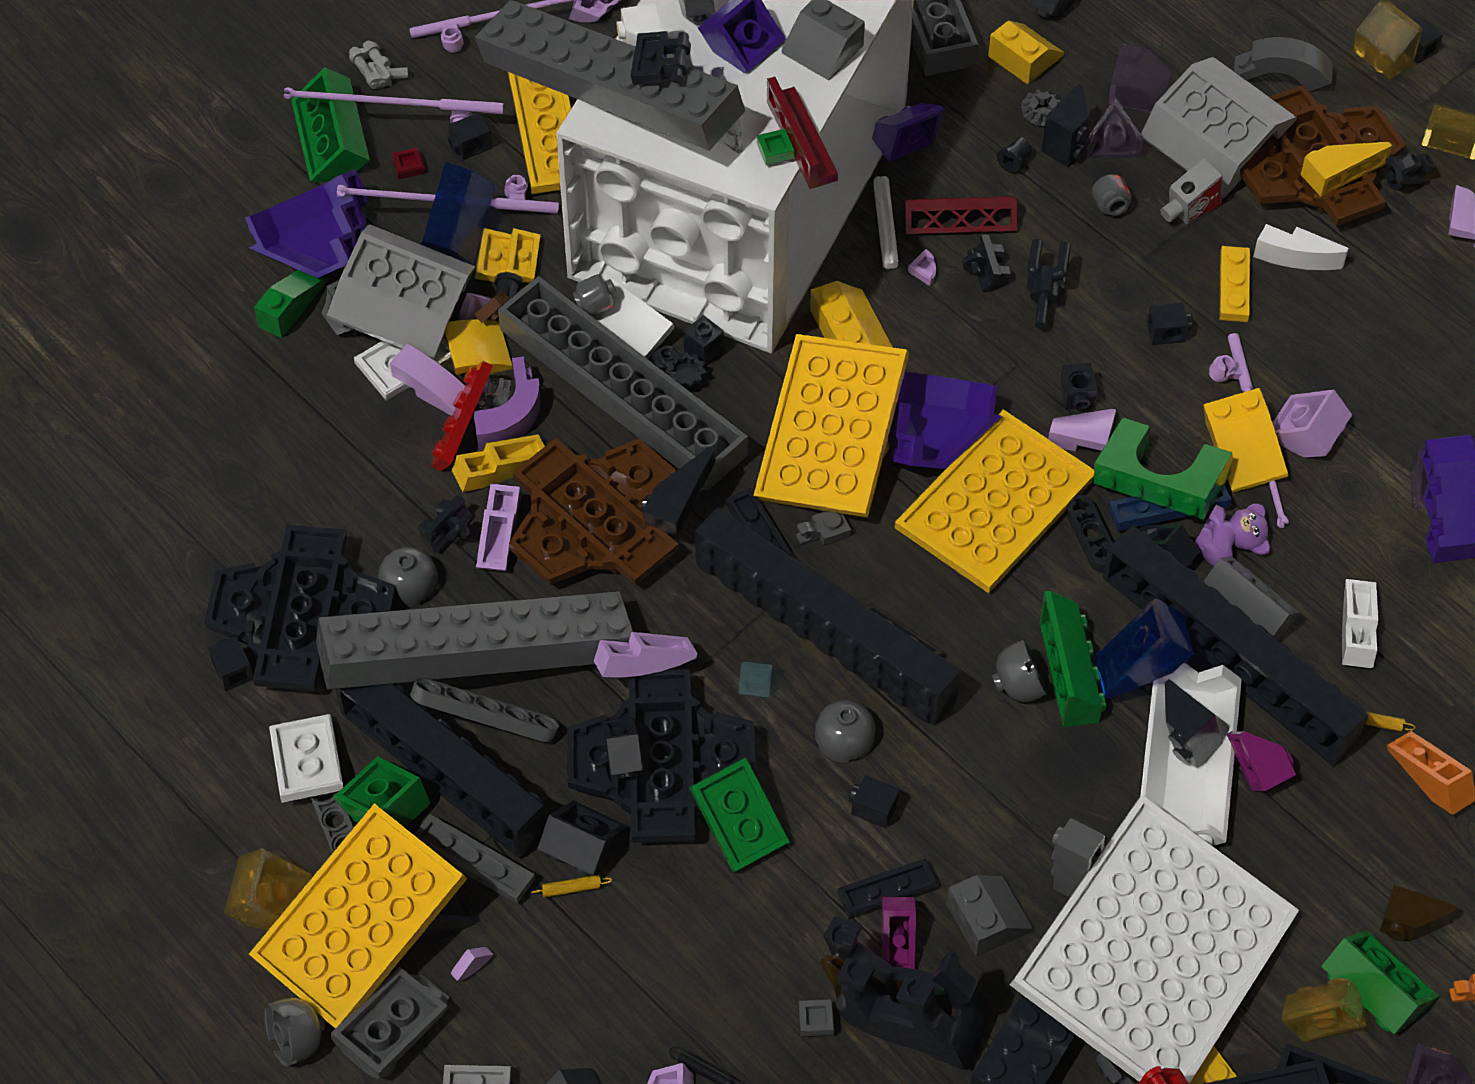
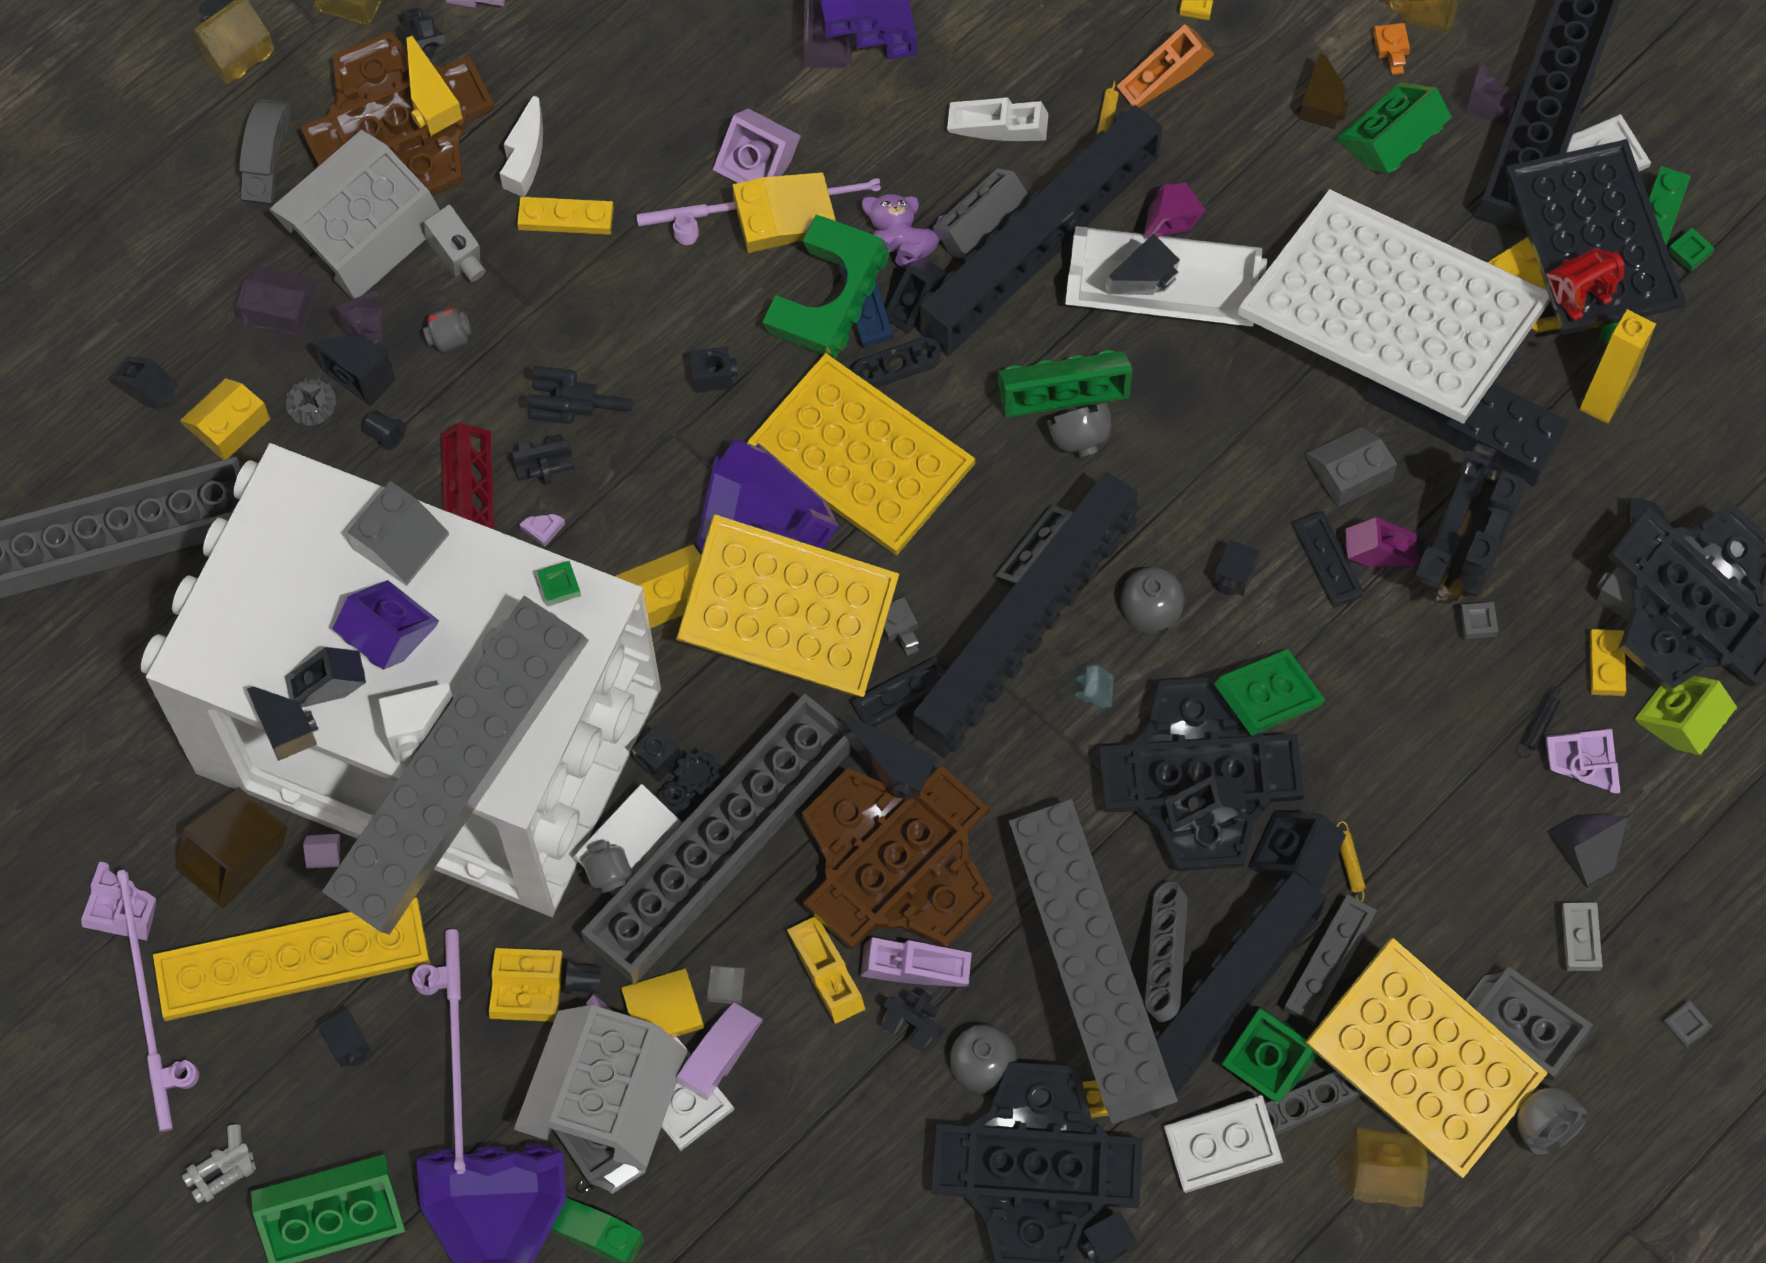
camera: 90 degrees left, 10 degrees up
lavender piece [284,87,503,123] -> none
dark red tile [392,147,425,180] -> none
clear blue slope [420,162,496,265] -> none
red plate [431,361,493,472] -> none
lavender tile [451,947,493,981] -> none
medium lavender arch [473,356,541,451] -> none
reddish brown plate [474,291,510,323] -> none
lavender slope [594,632,697,677] -> none
black plate [630,31,691,85] -> none
dark red fence [767,76,838,189] -> none
lavender slope [1048,409,1116,452] -> none
dark grey brick [1051,818,1105,898] -> none
clear blue slope [1095,598,1194,699] -> none
black brick [1147,302,1192,345] -> none
clear yellow slope [1282,978,1366,1042] -> none

